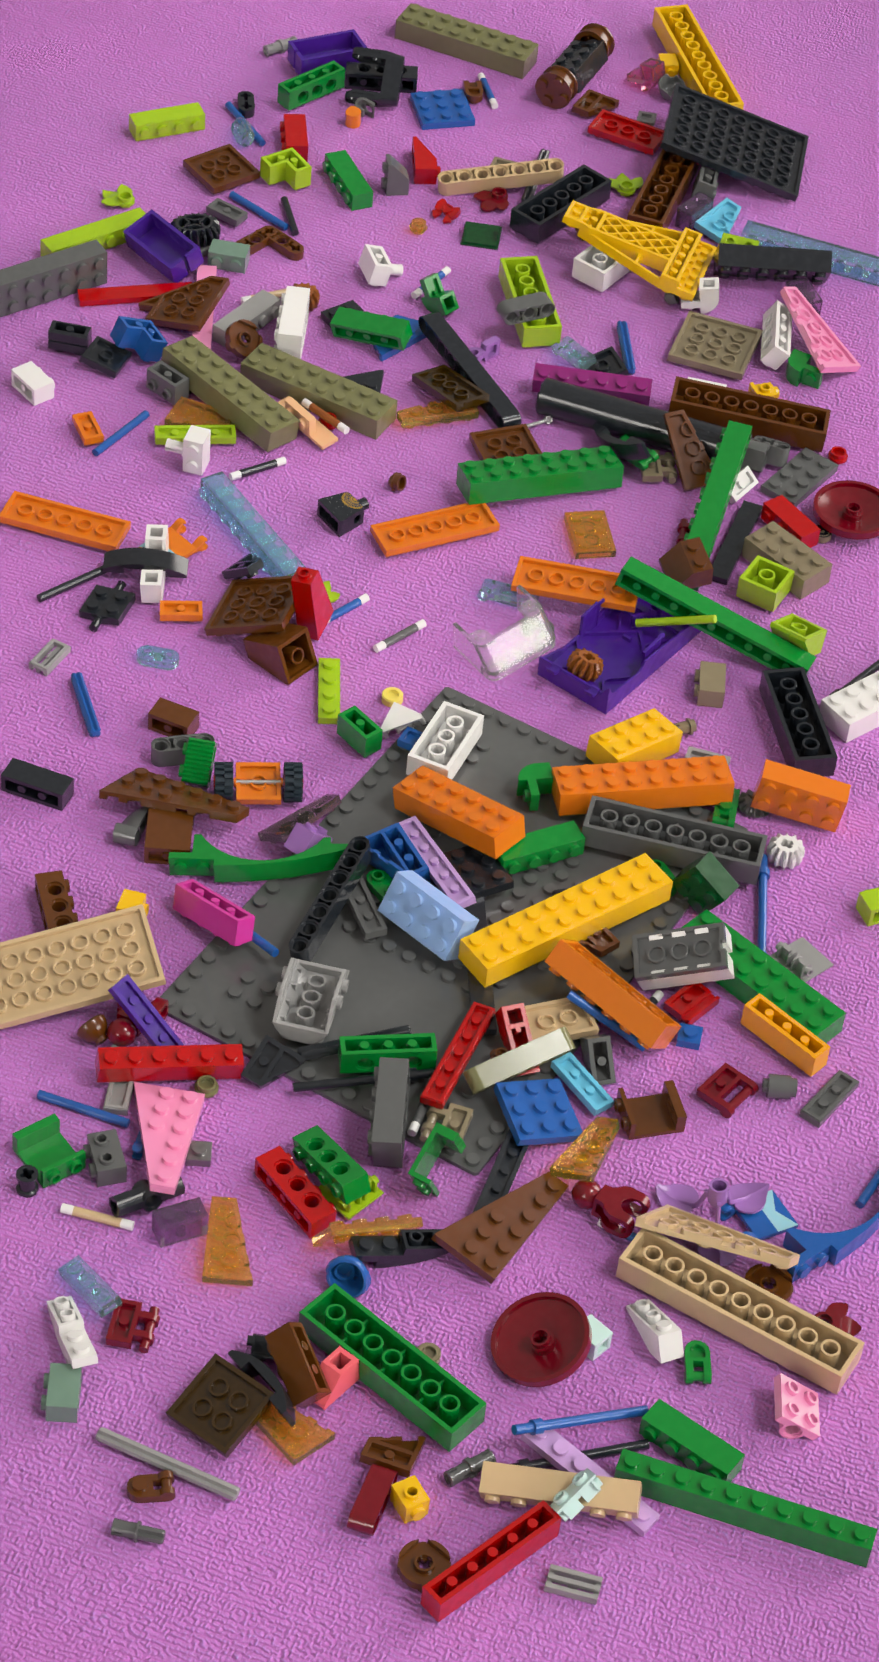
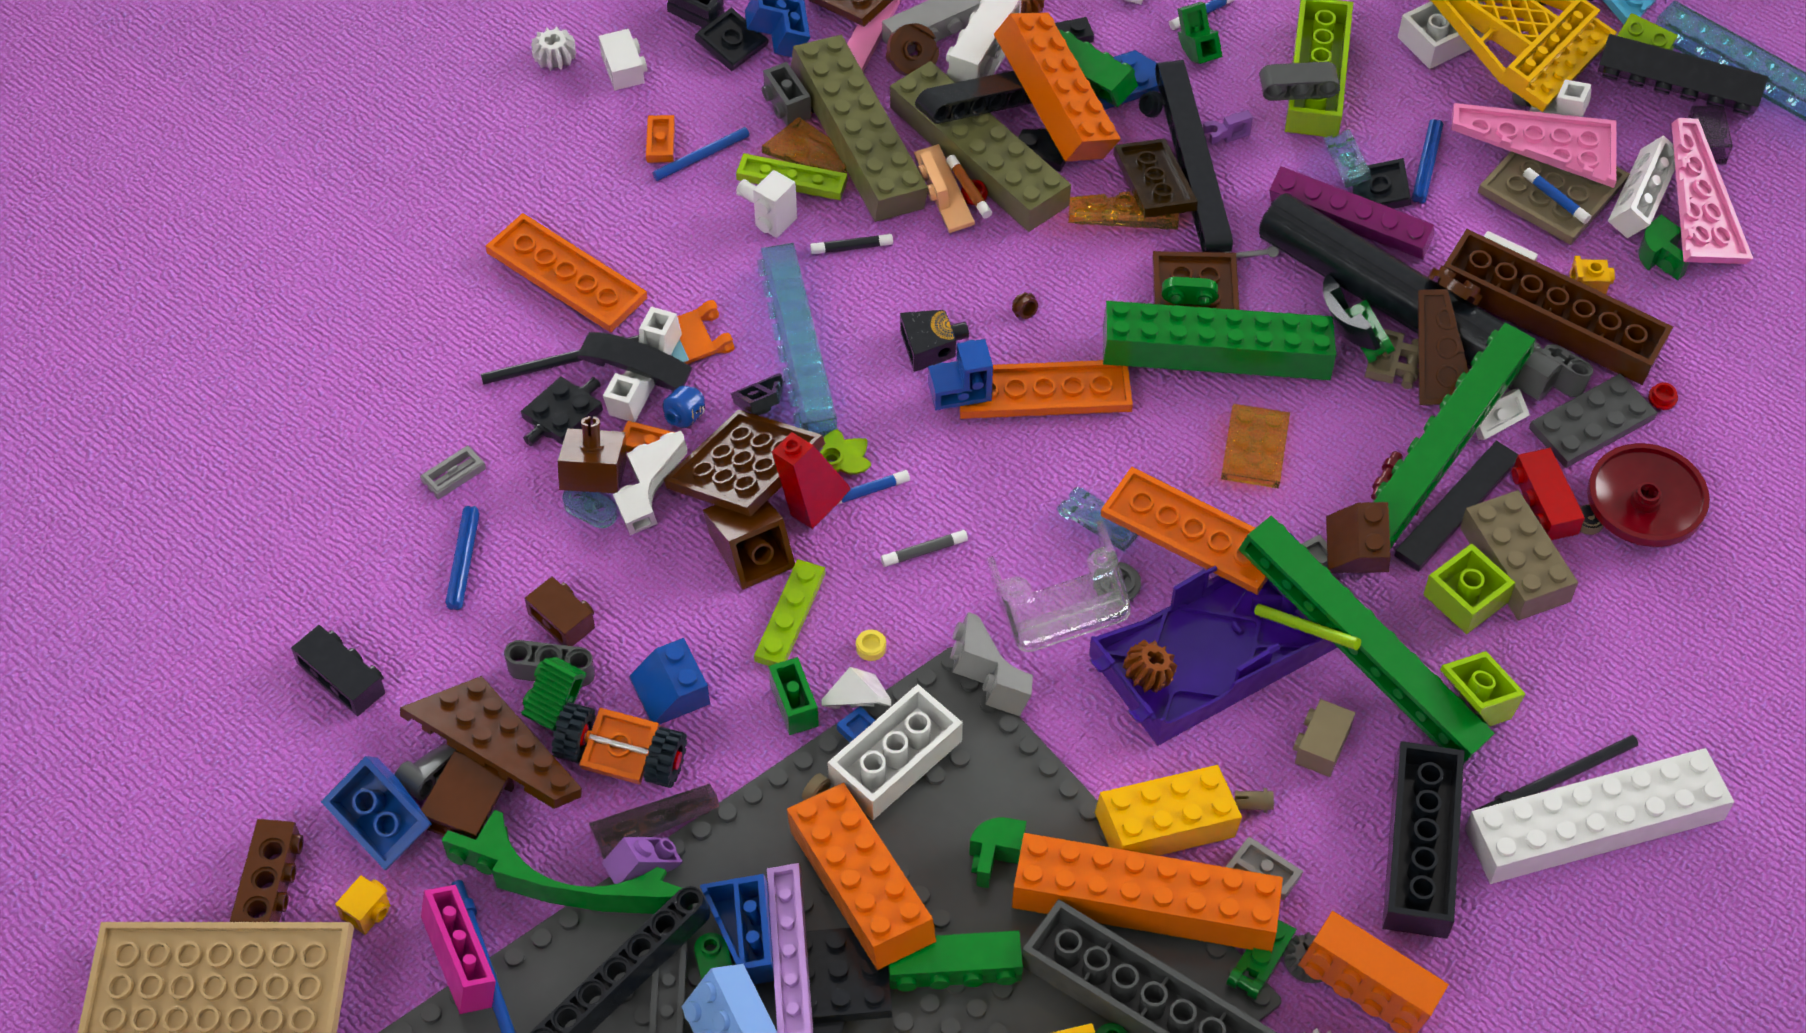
camera: 25 degrees right, 10 degrees up
none -> blue slope [321,756,432,870]
none -> reddish brown brick [557,416,627,493]
none -> white arch [613,430,688,536]
none -> blue slope [629,638,710,725]
none -> blue head [662,386,705,428]
none -> dark tan tile [802,773,831,800]
none -> black beam [915,71,1032,124]
none -> blue brick [928,339,993,411]
none -> light grey arch [950,612,1033,717]
none -> orange brick [993,12,1121,162]
none -> black plate [1139,91,1163,118]
none -> green plate [1162,277,1218,306]
none -> reddish brown plate [1428,265,1483,306]
none -> bright pink wing [1451,103,1616,188]
none -> blue bar [1523,167,1591,224]

